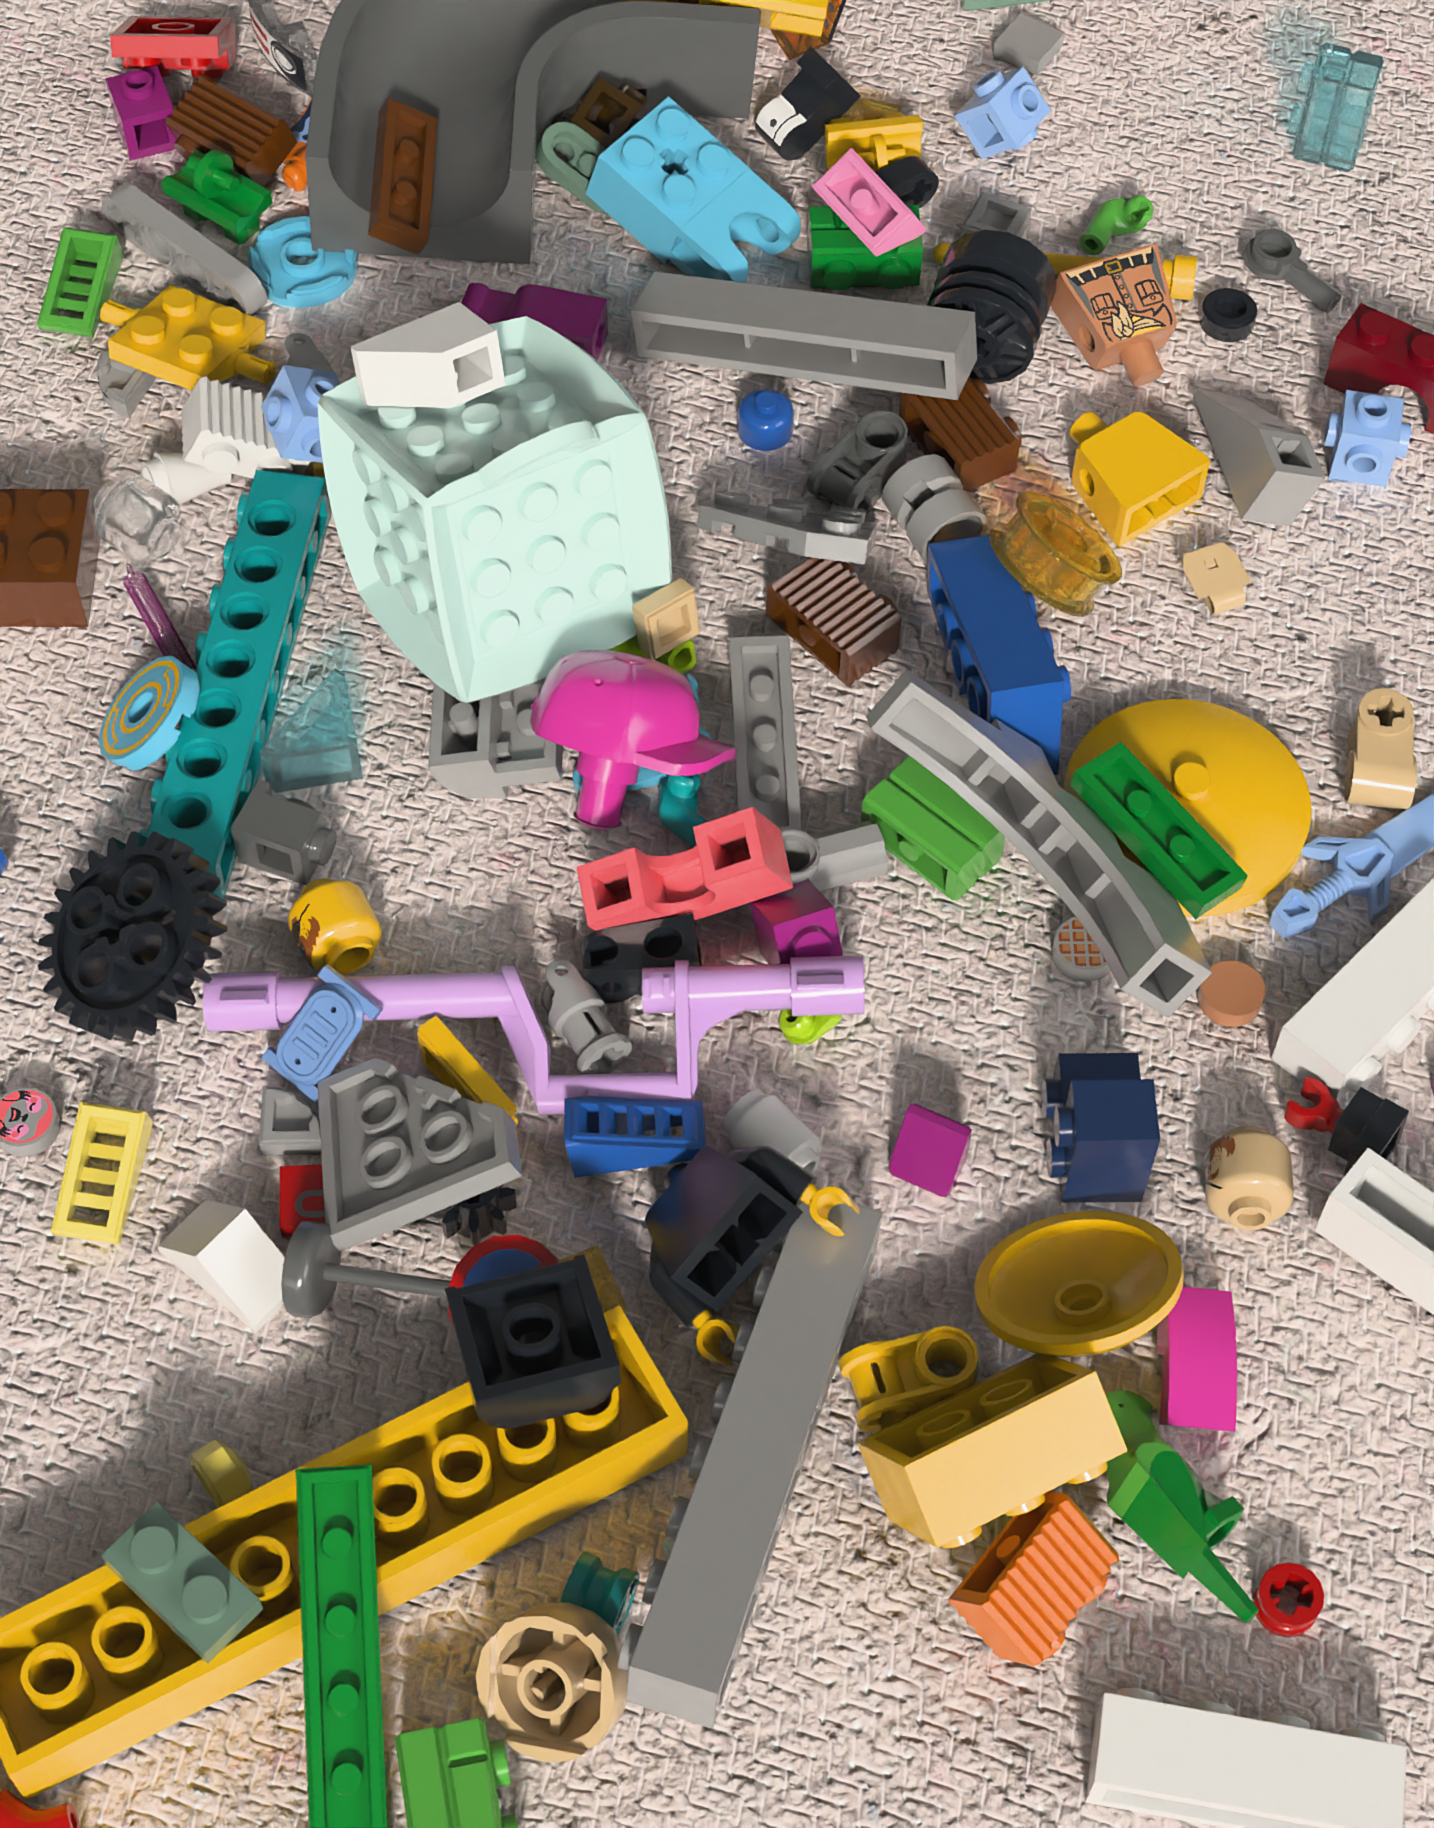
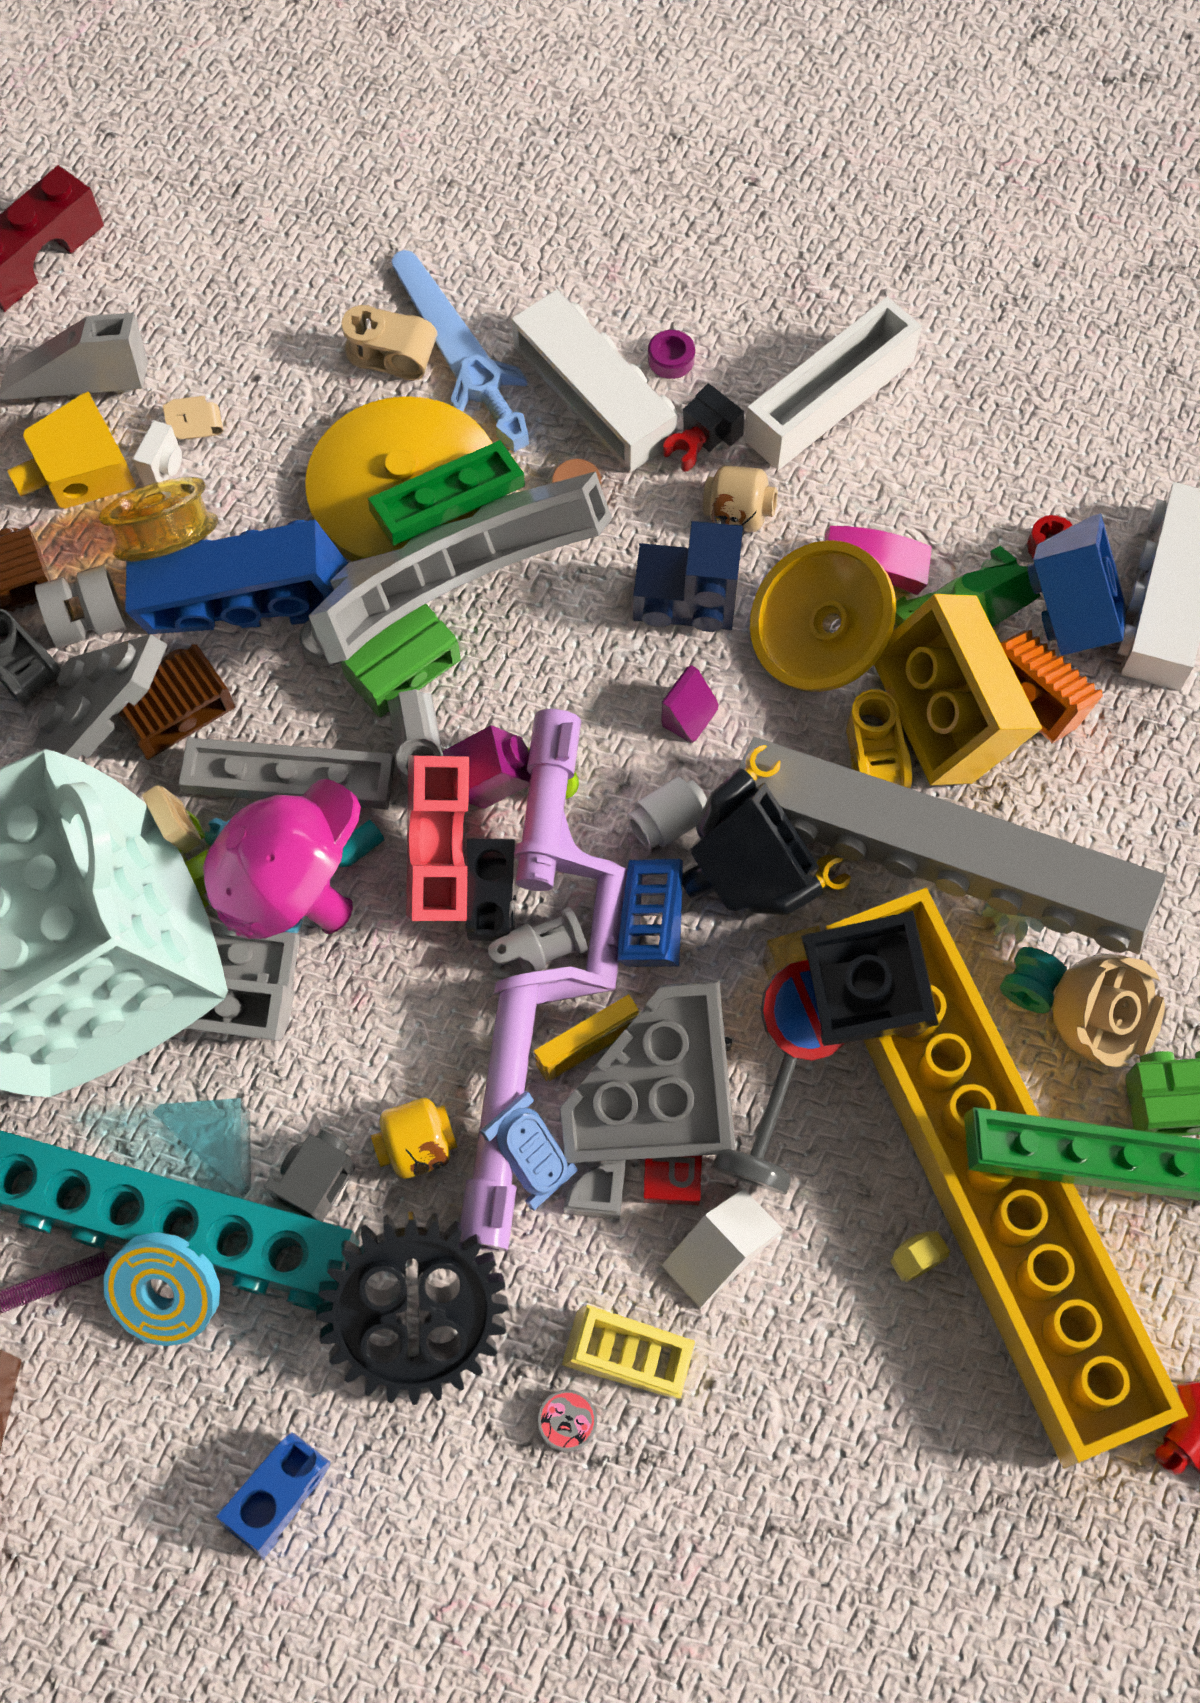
camera: 80 degrees left, 10 degrees up
sand green plate [101,1502,263,1664] -> none
light grey tile [1052,917,1110,982] -> none
light blue brick [1324,390,1411,487] -> none
none -> white plate [133,420,182,492]
none -> blue slope [1028,513,1127,656]

